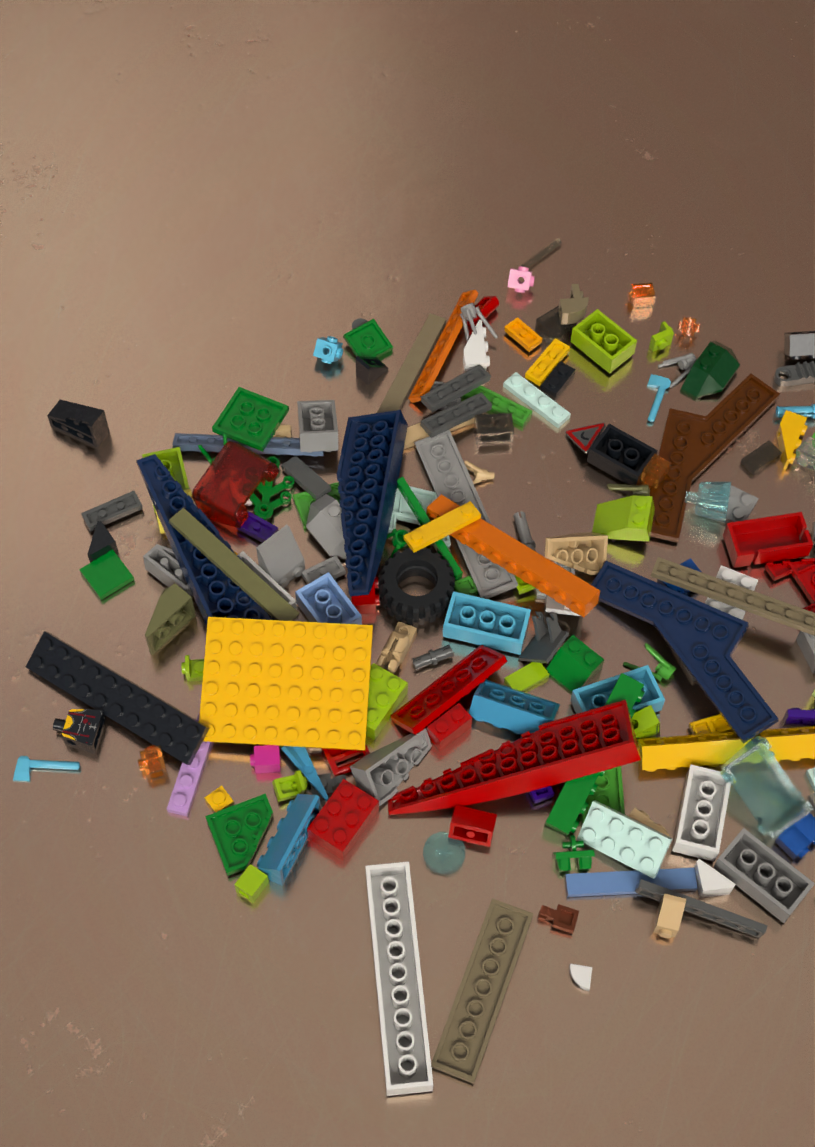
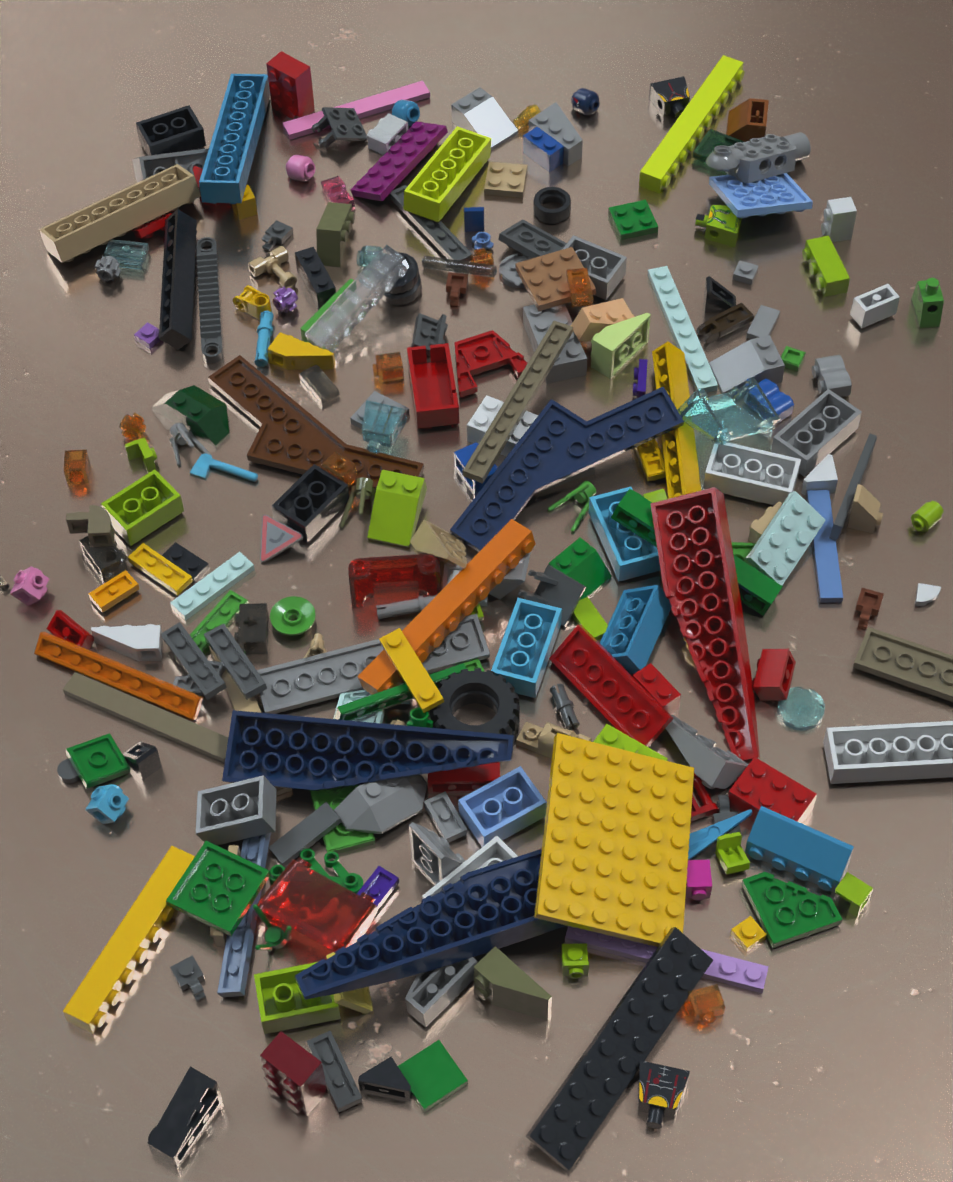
camera: 85 degrees left, 5 degrees down
medium azure piece [13,756,80,781] -> none
olive tile [169,507,300,621] -> none
light grey plant [460,303,498,342] -> none
green hips [553,835,595,871] -> none
none -> yellow brick [63,846,195,1034]
none -> medium lavender plate [134,322,160,349]
none -> dark grey plate [170,955,206,1002]
none -> dark red brick [260,1031,328,1116]
none -> bright green dish [270,596,316,636]
none -> clear red windscreen [348,554,442,609]
none -> clear orange brick [372,352,404,385]
none -> lime brick [911,501,944,532]

